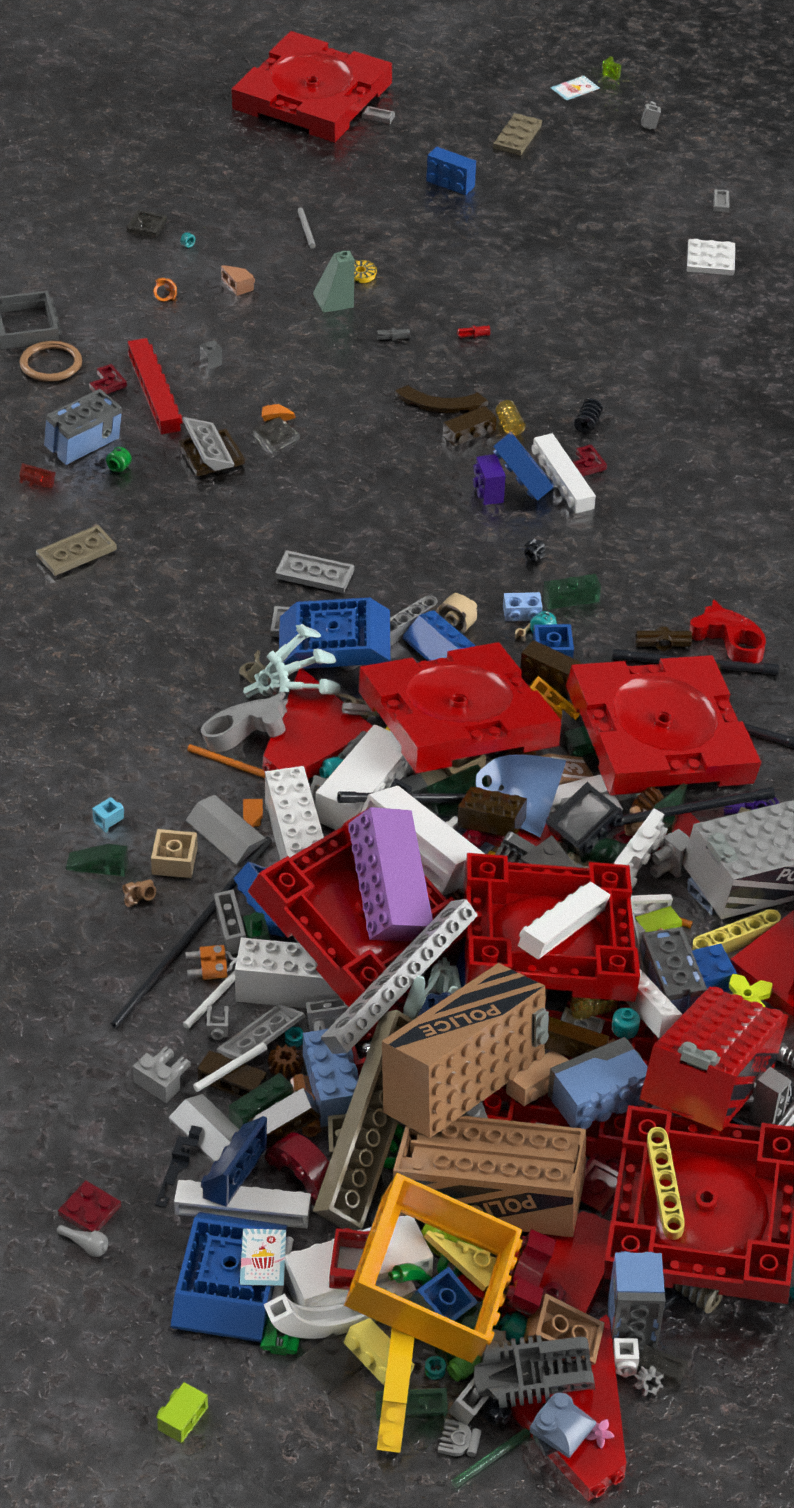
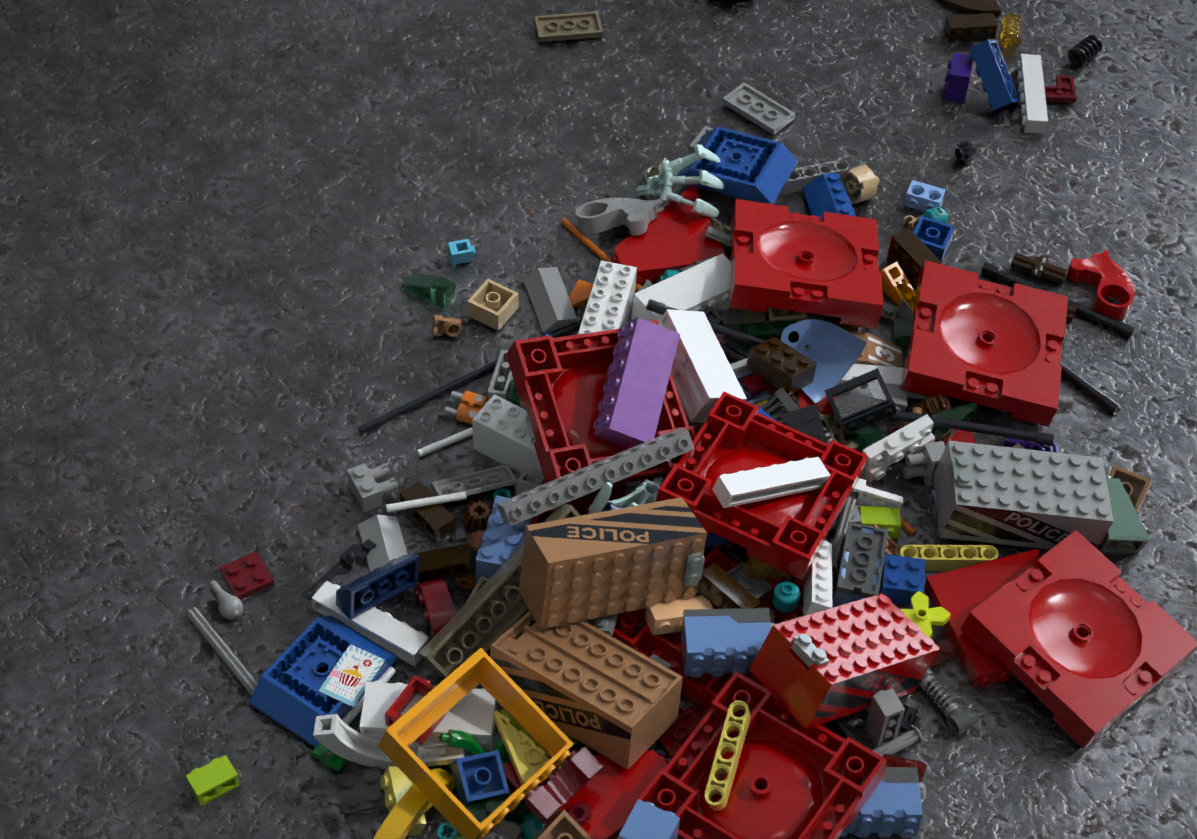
camera: 25 degrees right, 5 degrees up
light grey window [207,1006,229,1040] -> none
clear green brick [229,1073,293,1129] -> none
clear green brick [543,574,601,609] -> none
none -> light grey axle [187,607,258,696]

